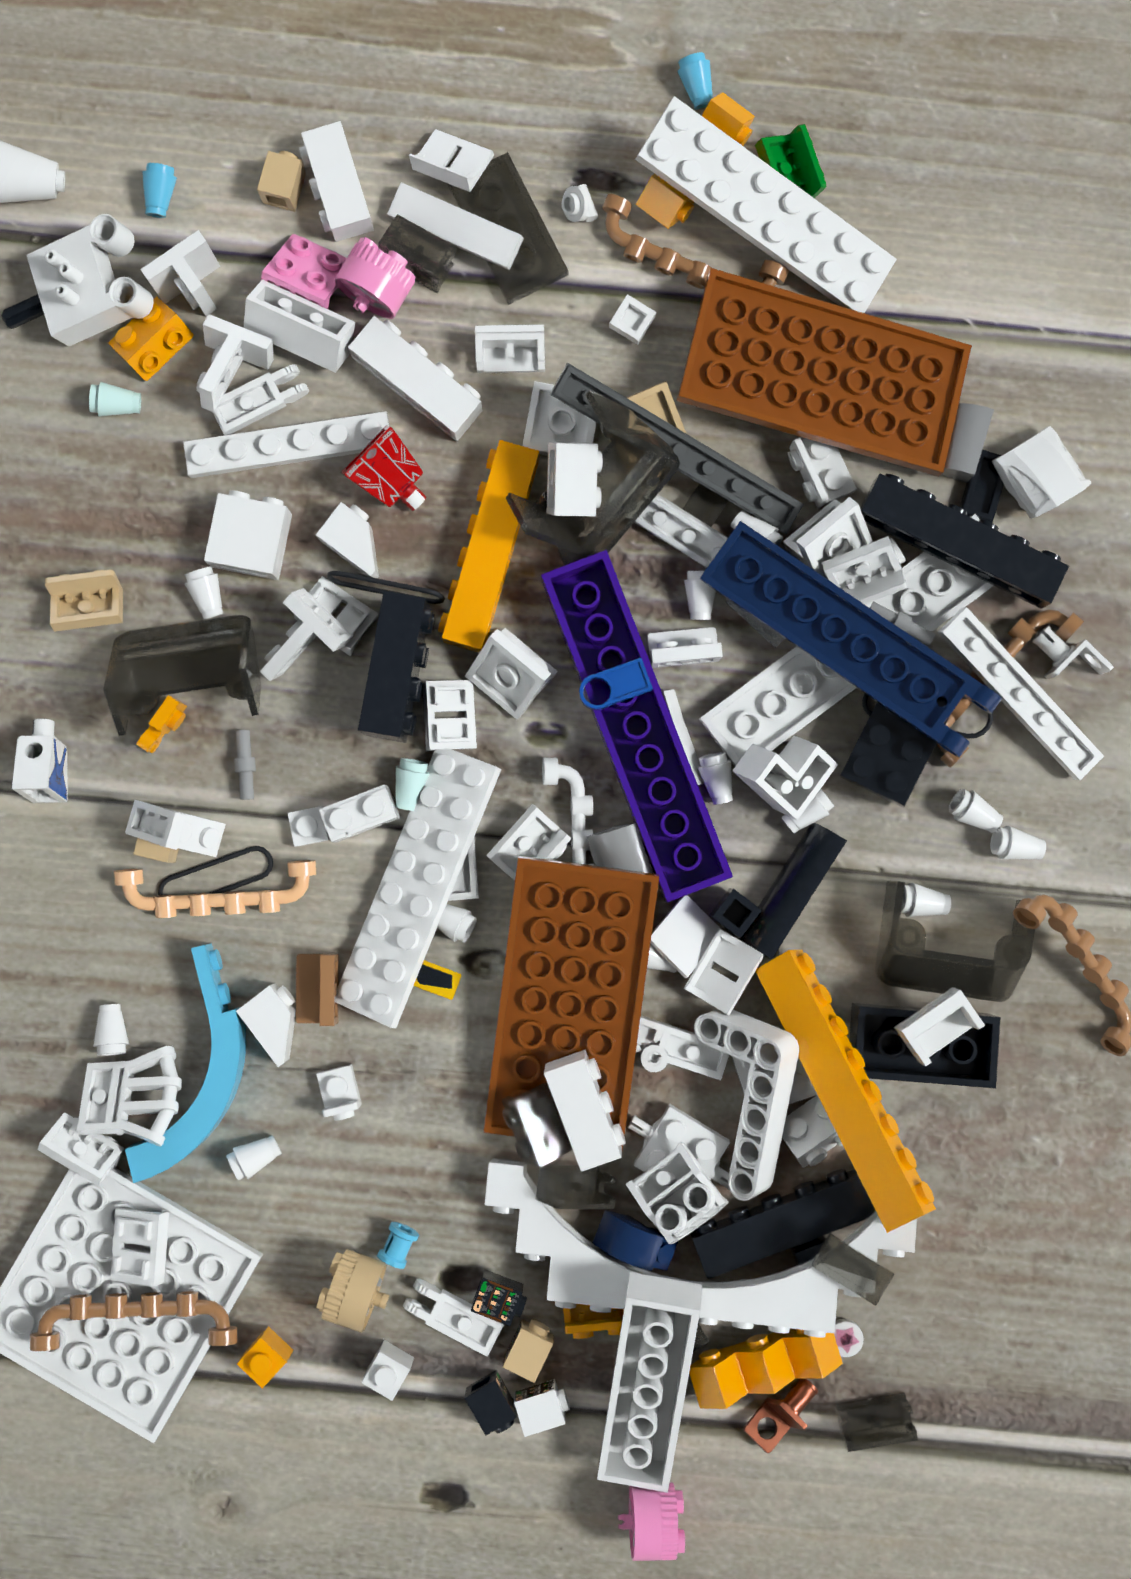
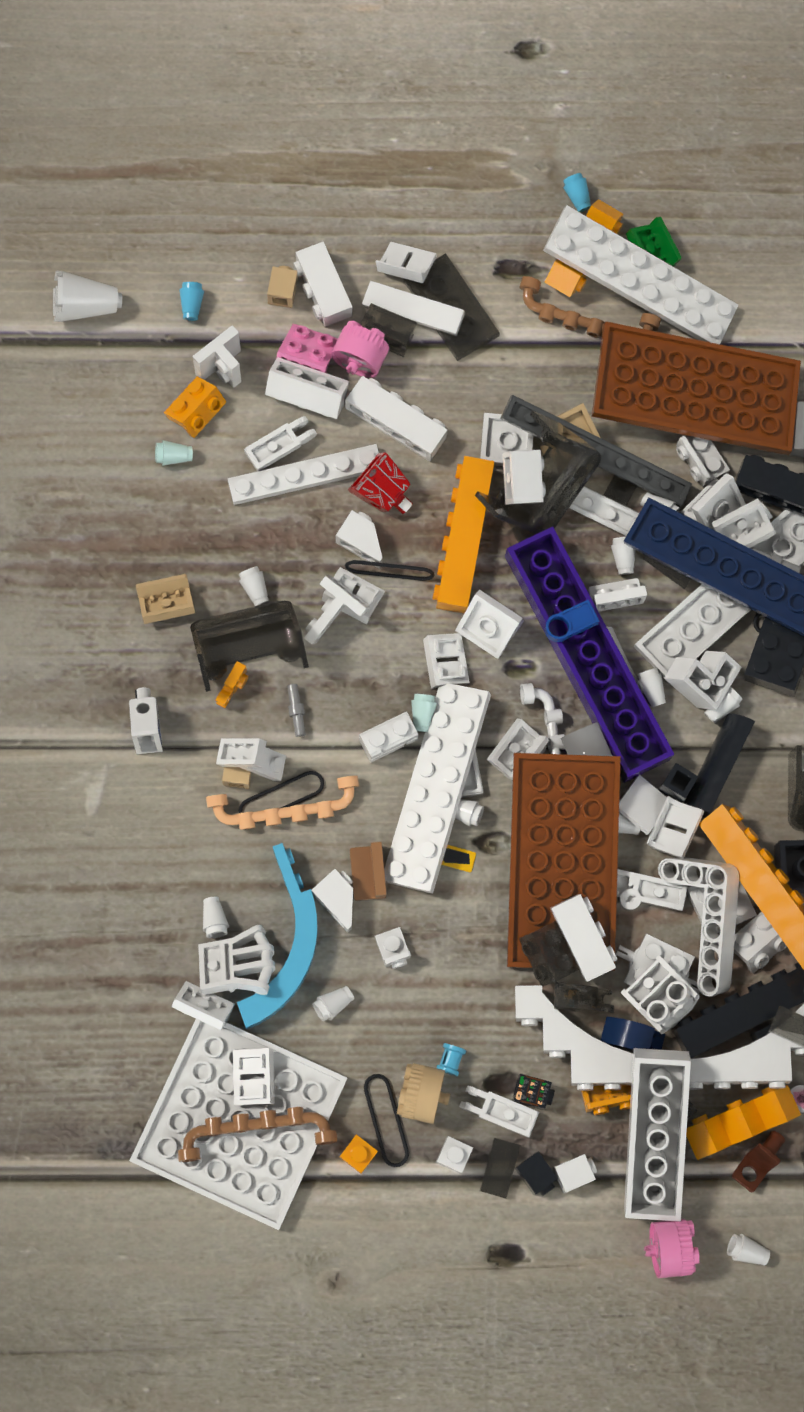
camera: 10 degrees left, 10 degrees down
white piece [1,214,154,346] -> none
white bracket [197,314,274,412] -> none
white piece [204,490,292,580] -> none
white plate [288,806,330,847] -> none
black brick [358,591,435,743] -> none
white hinge [475,325,545,373] -> none
tan brick [503,1319,553,1383] -> none
white plate [562,184,598,222] -> none
white plate [609,294,656,345] -> none
none -> black piece [364,1074,409,1167]
none -> clear smoke tile [480,1138,521,1199]
none -> white cone [727,1234,770,1266]

